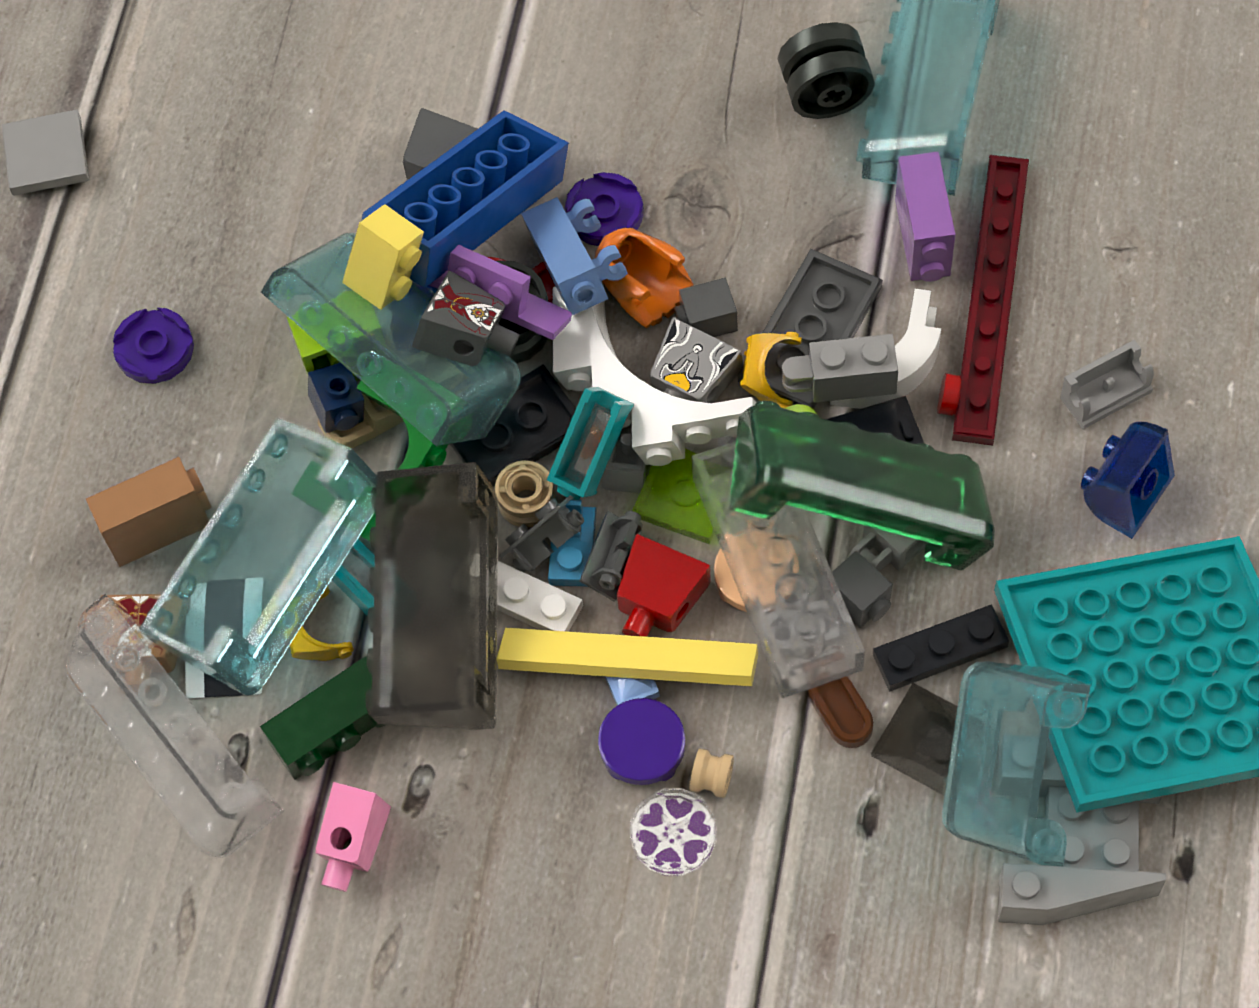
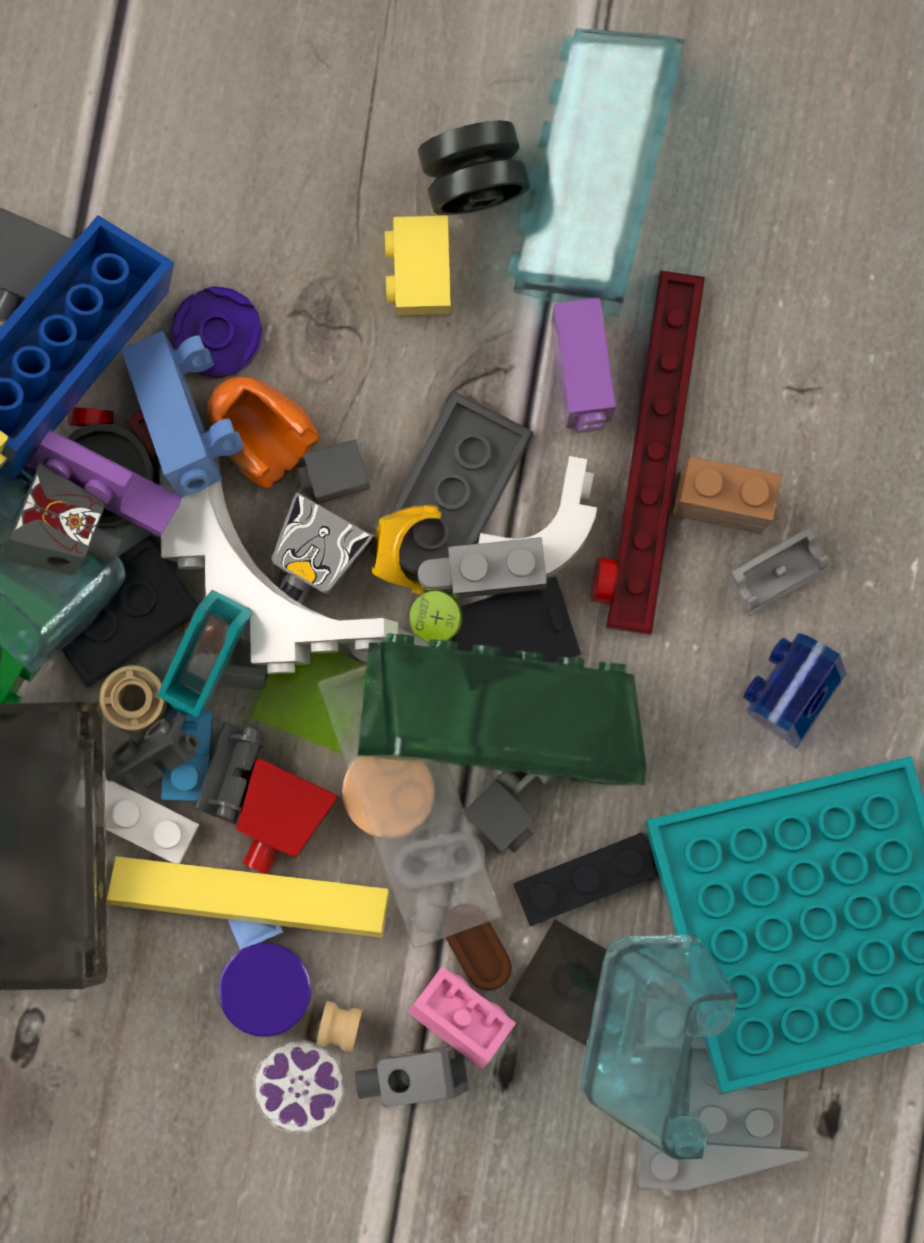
camera: 10 degrees left, 20 degrees up
none -> torso [355,1045,469,1107]
none -> light yellow brick [385,215,451,316]
none -> bright pink bracket [407,966,516,1069]
none -> medium nougat brick [672,456,782,534]

